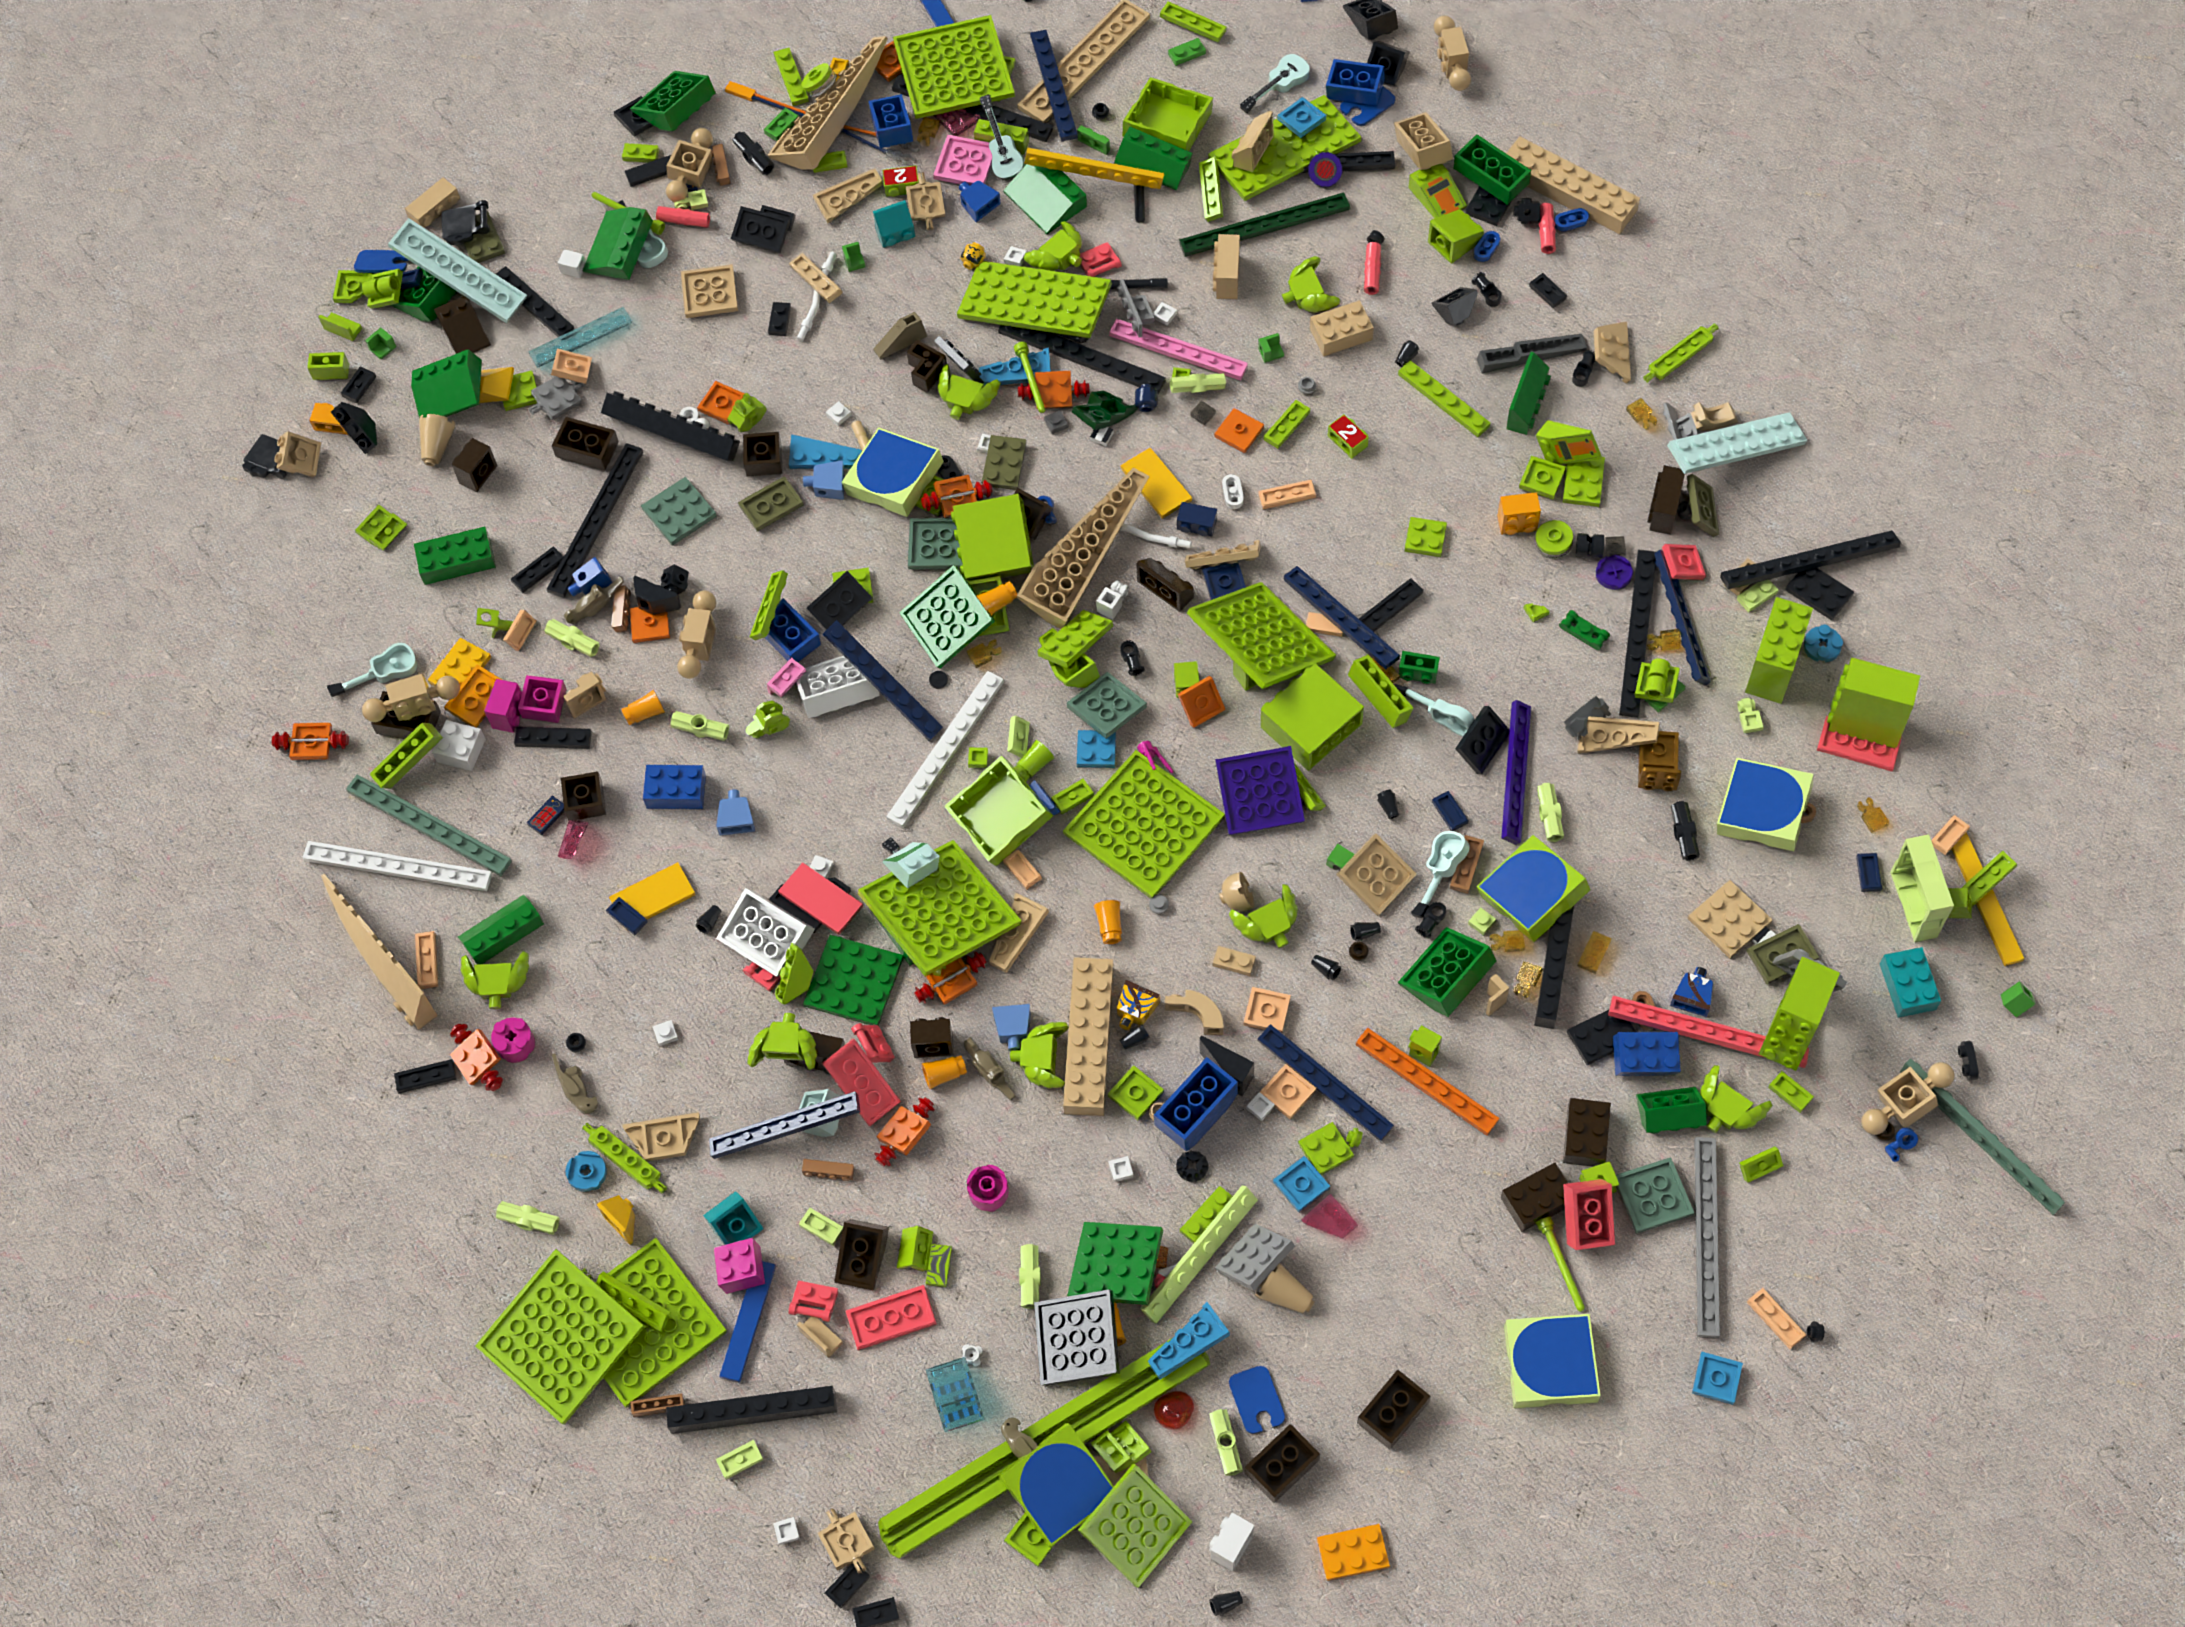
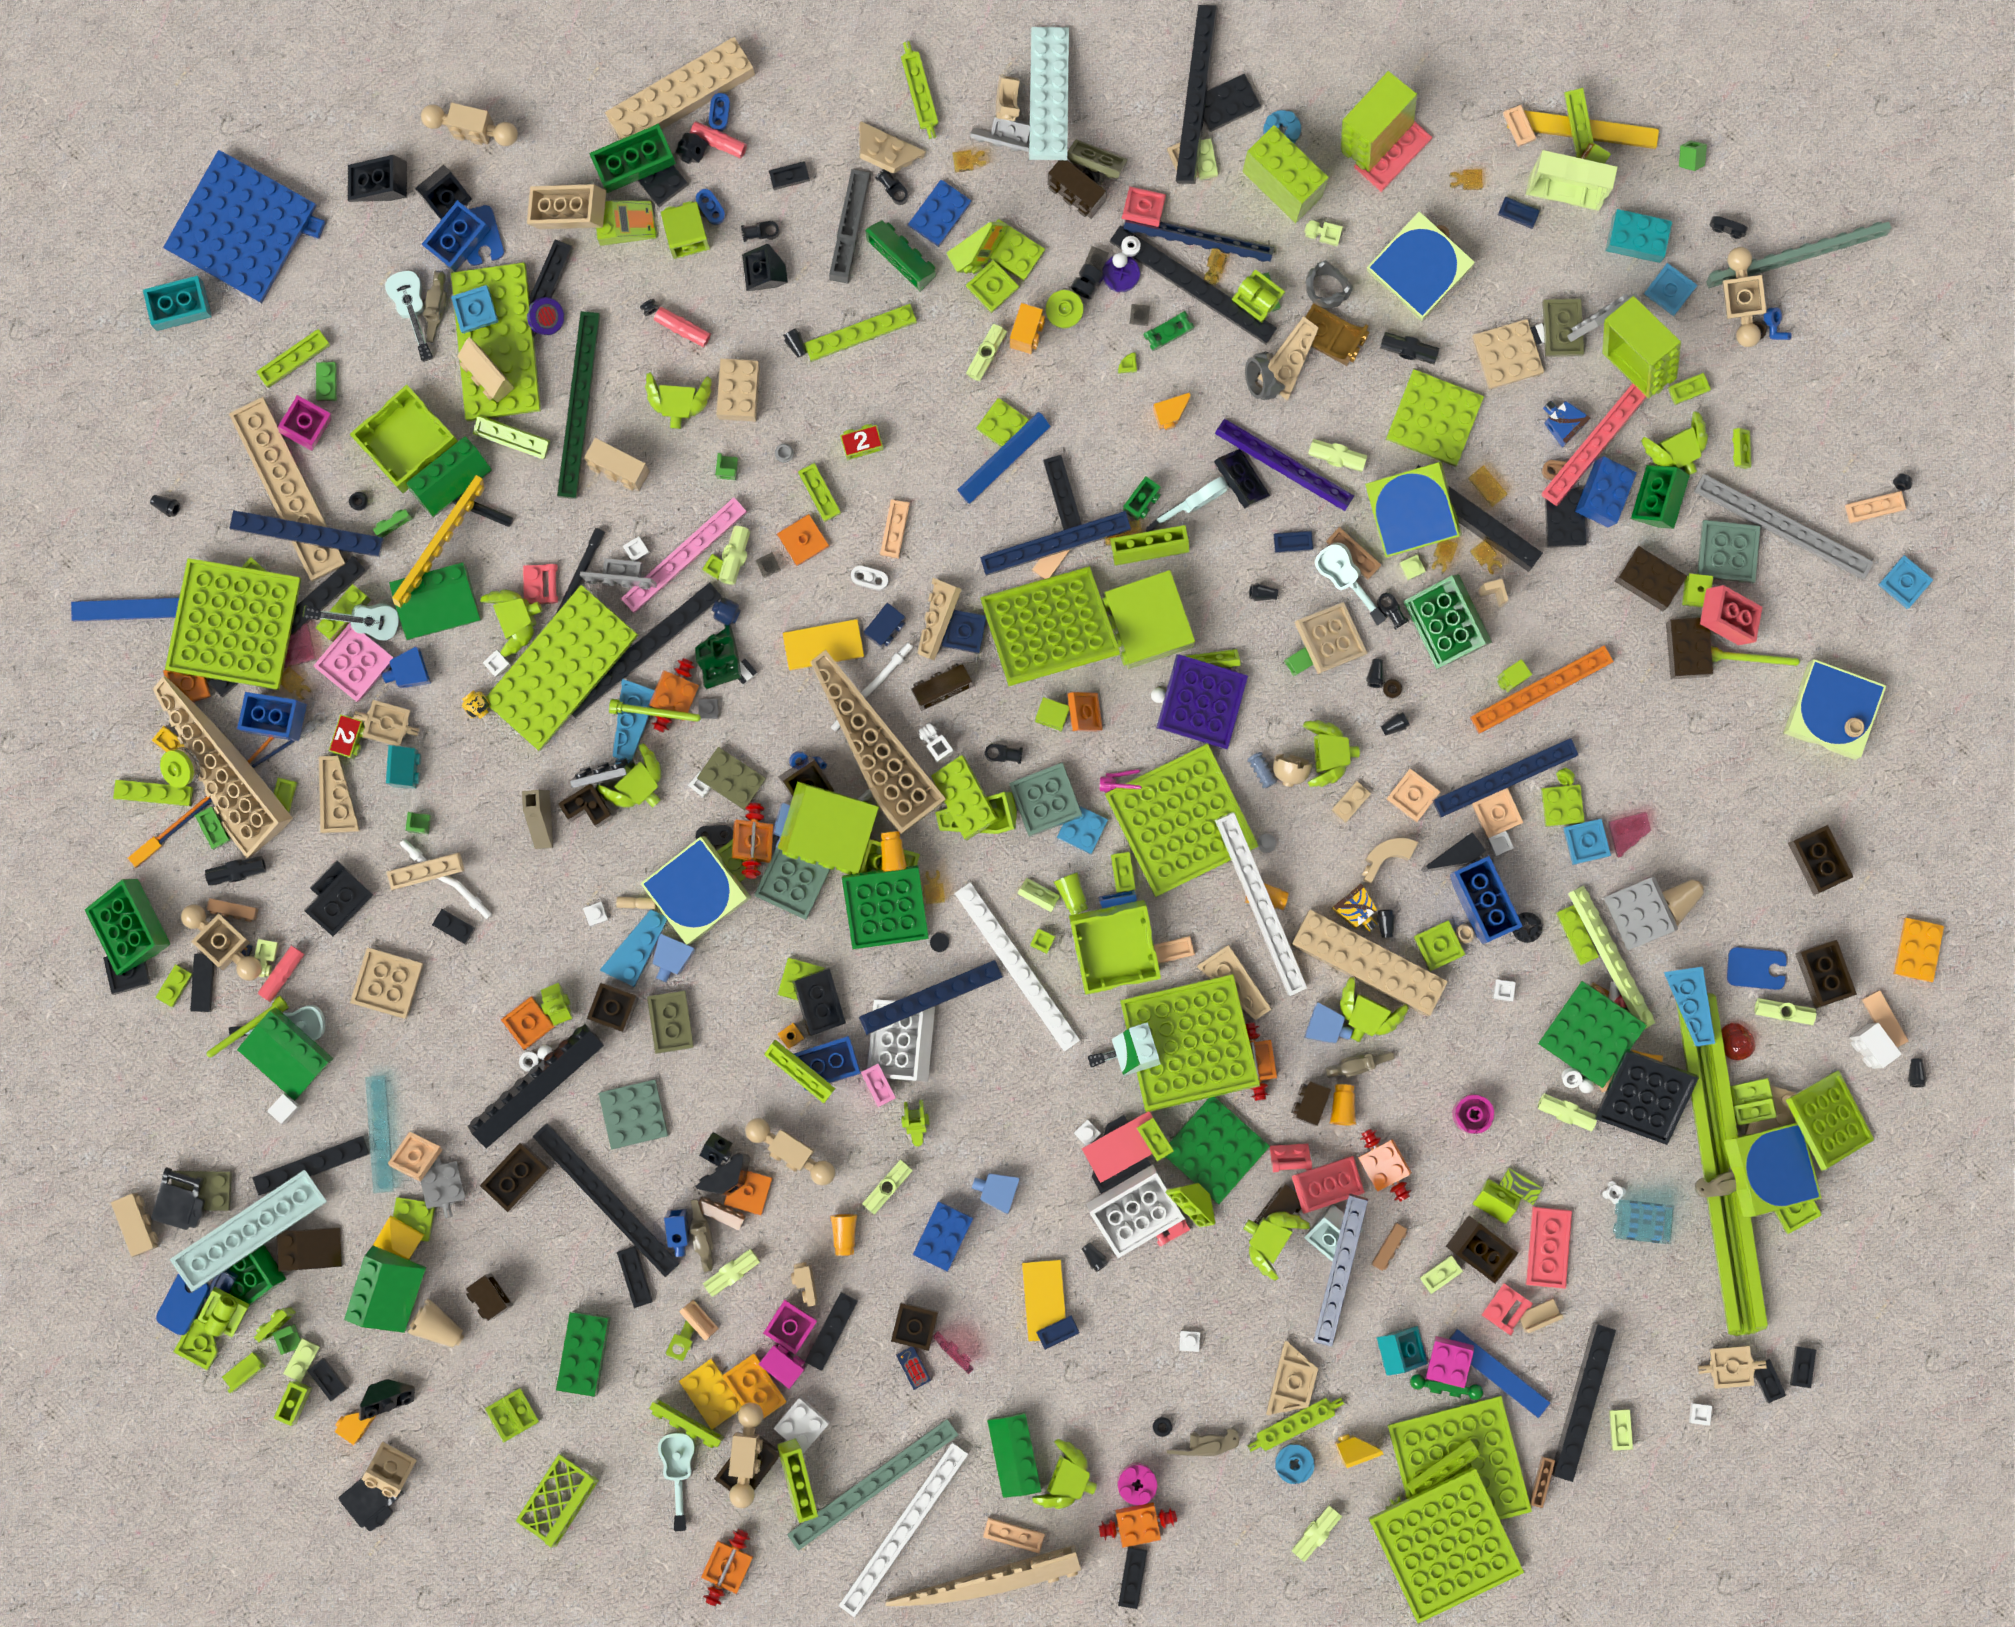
camera: 70 degrees left, 20 degrees up
none -> lime plate [254,1307,296,1343]
none -> dark pink brick [278,395,331,451]
none -> yellowish green plate [283,1338,320,1382]
none -> dark tan animal [423,270,447,343]
none -> lime fence [516,1454,599,1548]
none -> lime plate [649,1399,724,1448]
none -> light orange plate [778,1023,805,1050]
none -> blue plate [908,180,972,247]
none -> blue tile [957,412,1051,504]
none -> yellowish green piece [966,324,1007,381]
none -> white plate [1112,236,1140,268]
none -> clear smoke plate [1129,304,1150,326]
none -> lime plate [1137,1118,1173,1161]
none -> light orange slope [1152,393,1190,430]
none -> white plate [1215,812,1307,996]
none -> sand blue piece [1247,752,1278,789]
none -> dark grey piece [1305,260,1353,308]
none -> lime plate [1385,369,1484,467]
none -> green plate [1410,1374,1483,1400]
none -> white plate [1561,1067,1595,1093]
none -> dark azure plate [1644,263,1697,316]
none -> tan plate [1844,718,1864,737]
none -> light nougat tile [1862,990,1909,1048]

